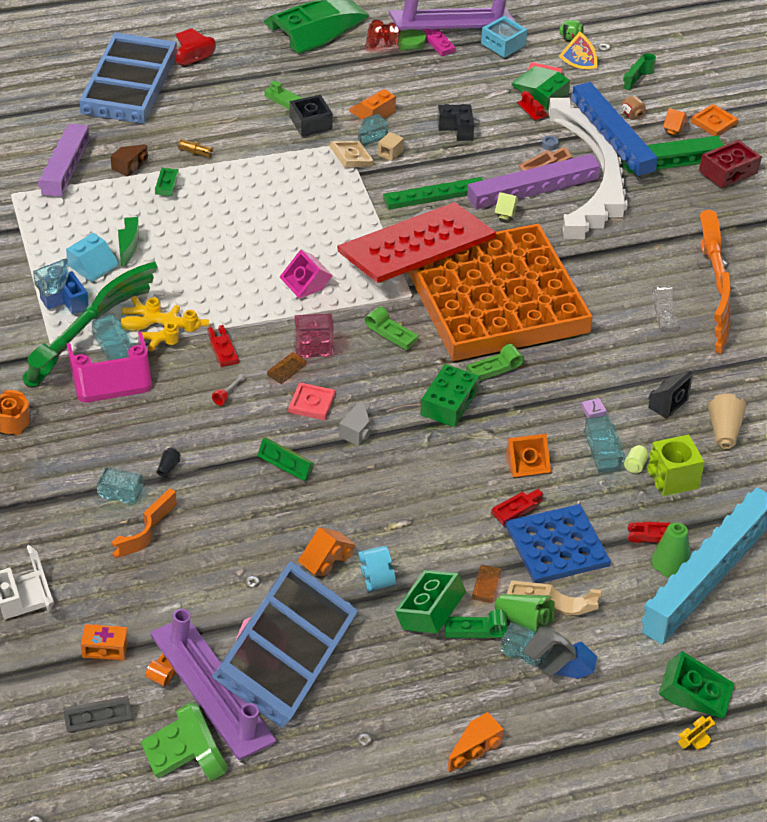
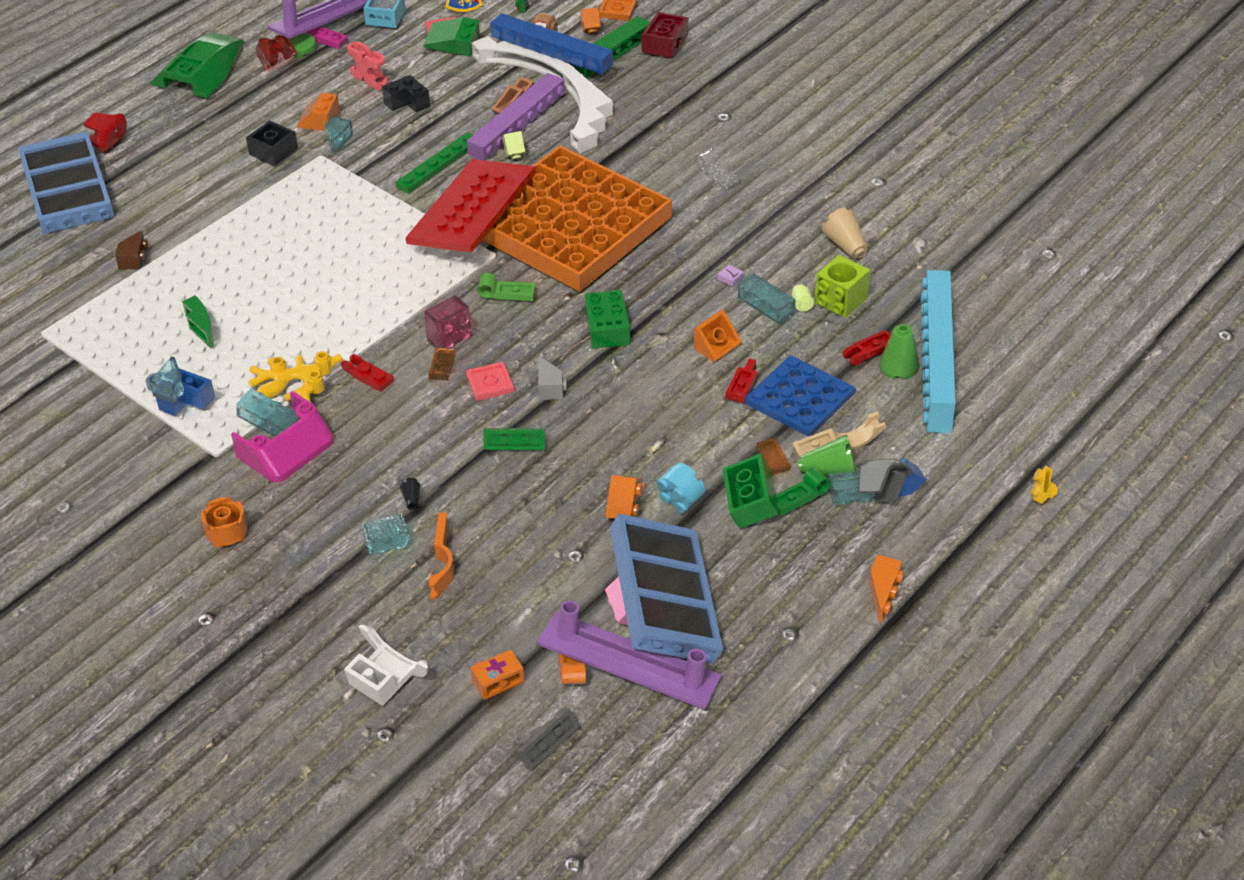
camera: 30 degrees left, 0 degrees up
green piece [22,262,158,388] -> none
medium lavender brick [38,124,90,197] -> none
medium azure slope [66,233,119,282] -> none
bright green piece [140,702,228,781] -> none
green plate [155,167,179,196] -> none
pearl gold pin [178,139,213,158] -> none
red hinge [211,374,245,406] -> none
bright green hinge [264,80,301,109] -> none
dark pink slope [279,249,333,299] -> none
tan tile [329,141,374,167] -> none
tan brick [378,132,404,161] -> none
bright green plate [466,344,524,381] -> none
red hinge [517,91,548,121] -> none
sand blue tile [542,135,559,151] -> none
black slope [648,371,694,419] -> none
green slope [658,651,735,718] -> none
orange piece [700,210,731,354] -> none
none -> coral piece [347,41,388,90]

